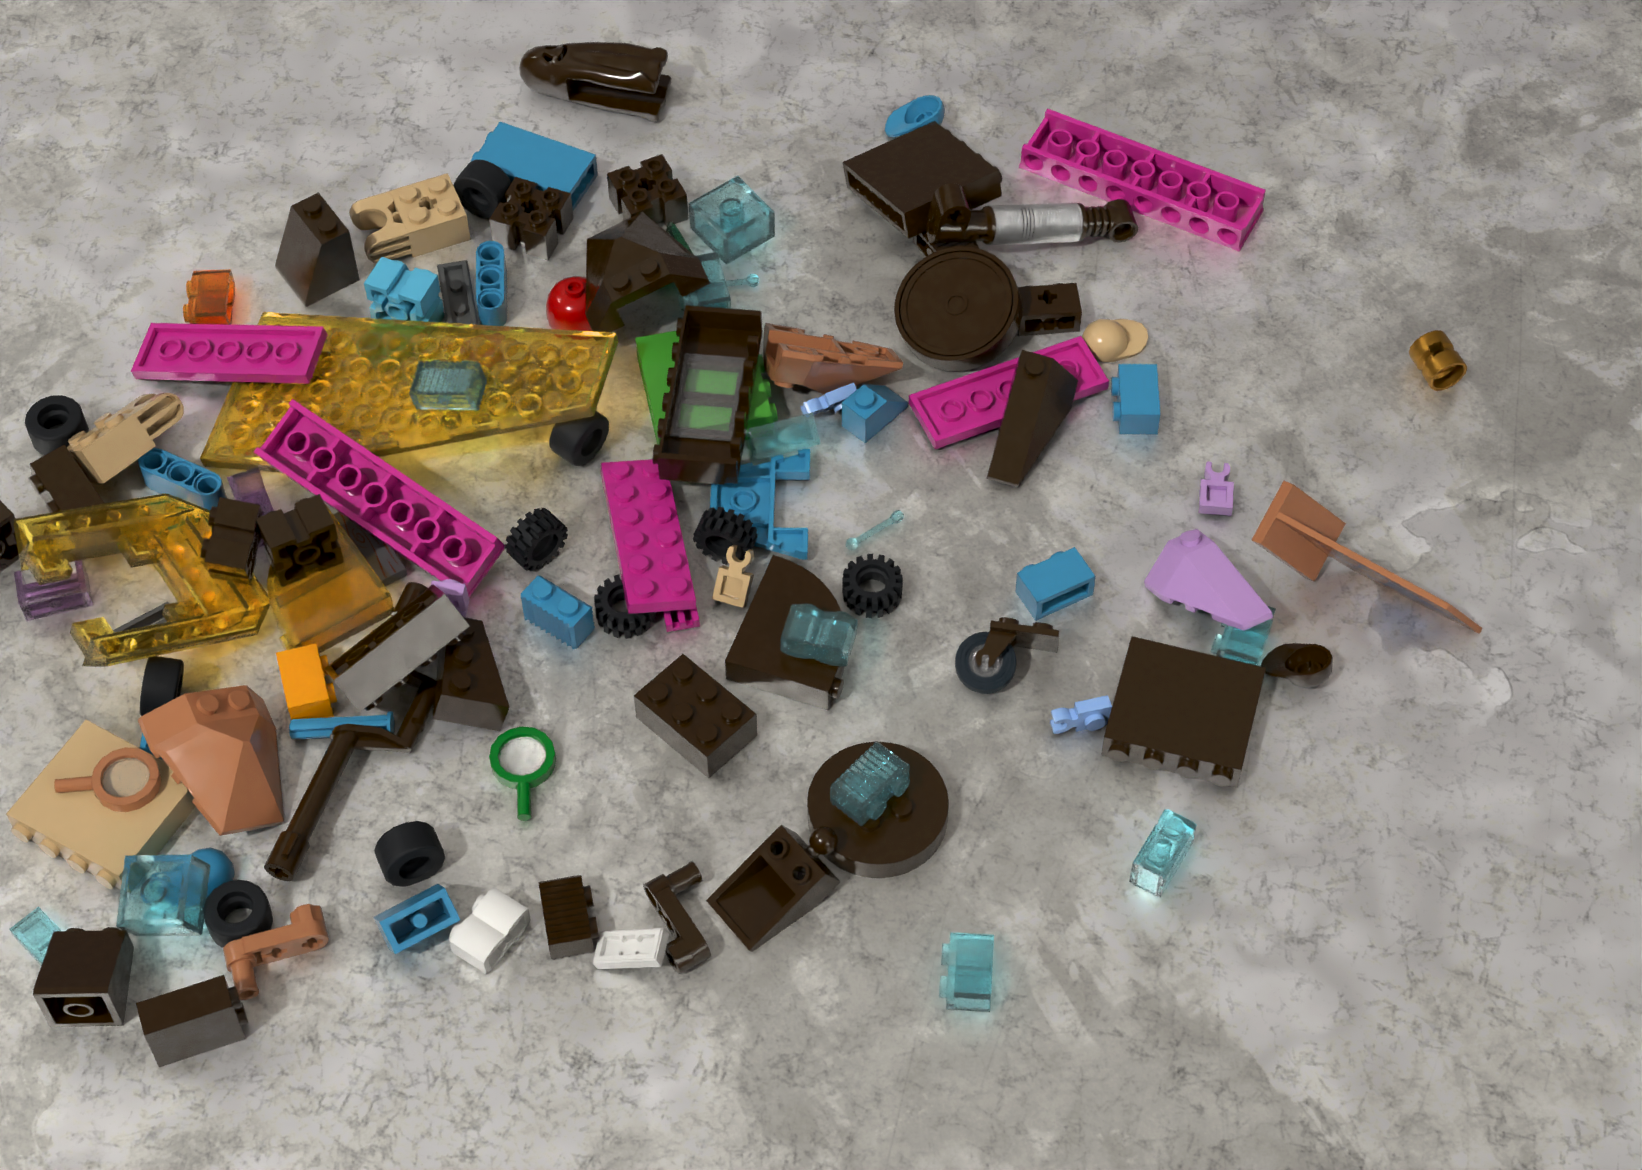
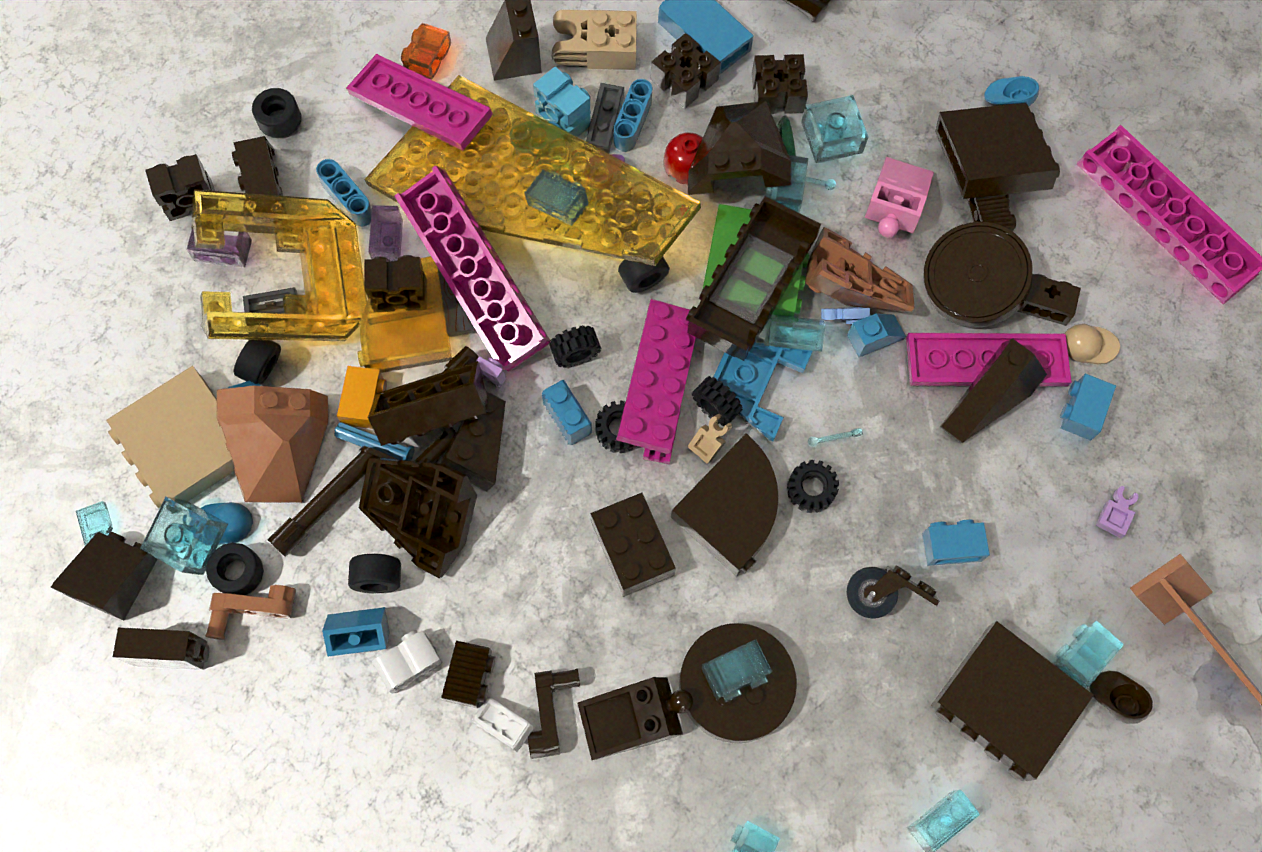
camera: 20 degrees right, 15 degrees up
nougat piece [54,747,162,812] -> none
tan brick [67,393,184,483] -> none
dark brown brick [200,497,263,585] -> none
black tyre [453,160,512,219] -> none
green piece [489,726,556,821] -> none
clear light blue brick [781,603,858,667] -> none
piece [926,183,1138,246] -> none
light blue plate [1050,695,1112,734] -> none
lavender wedge [1144,529,1273,631] -> none
none -> dark brown wedge [358,457,477,578]
none -> bright pink slope [865,157,934,238]

